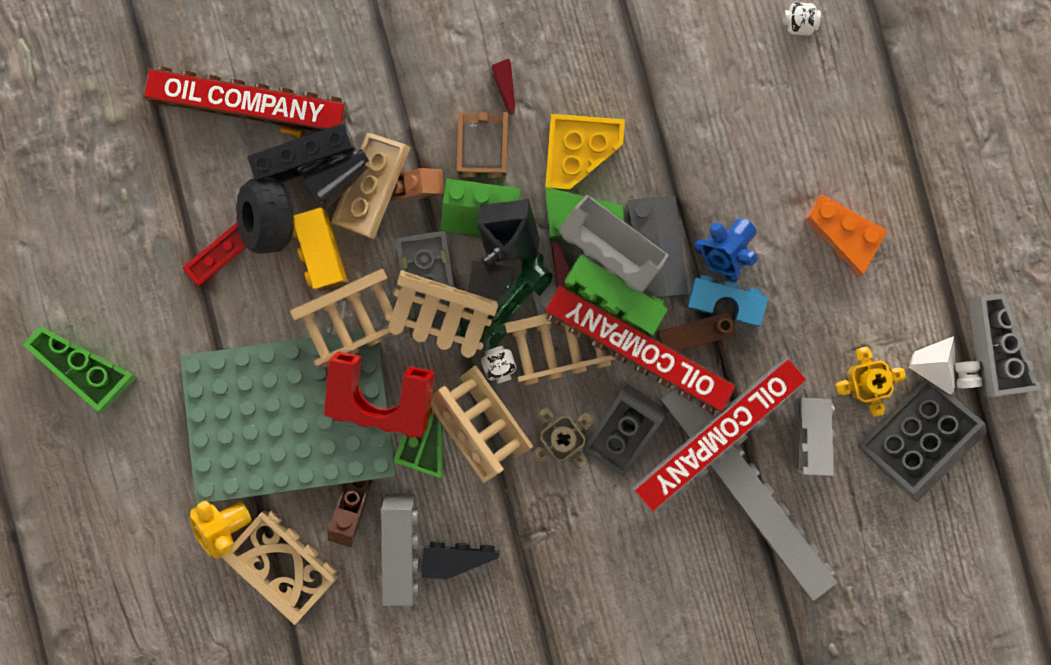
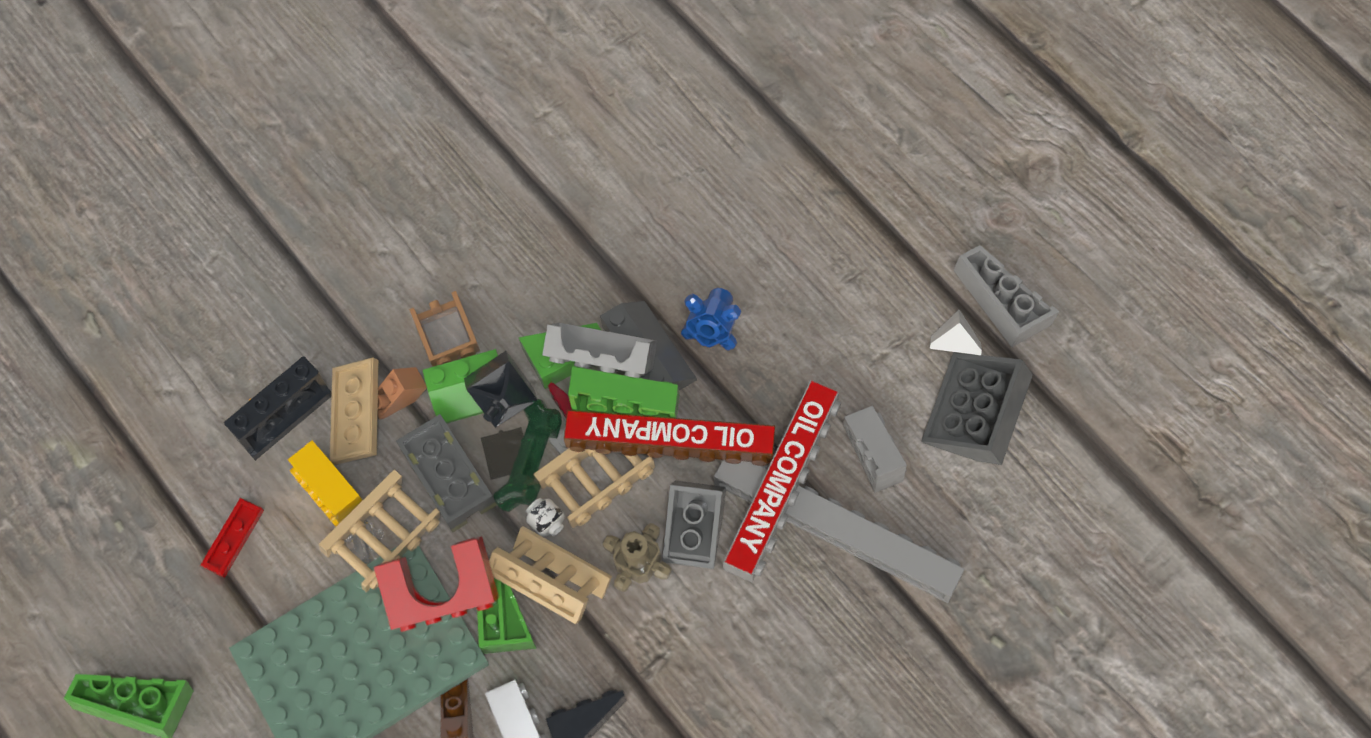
camera: 15 degrees left, 20 degrees down
brick [143,66,348,132] -> none
black tyre [236,178,294,254] -> none
black cone [297,147,370,210] -> none
tan fence [385,270,498,358] -> none
dark red slope [491,59,515,115] -> none
yellow plate [545,114,625,191] -> none
reddish brown piece [658,312,736,352] -> none
dark azure arch [686,275,768,327] -> none
white head [783,2,821,36] -> none
orange wedge [804,195,887,277] -> none
yellow piece [835,347,906,417] -> none
white wheel [954,361,982,388] -> none

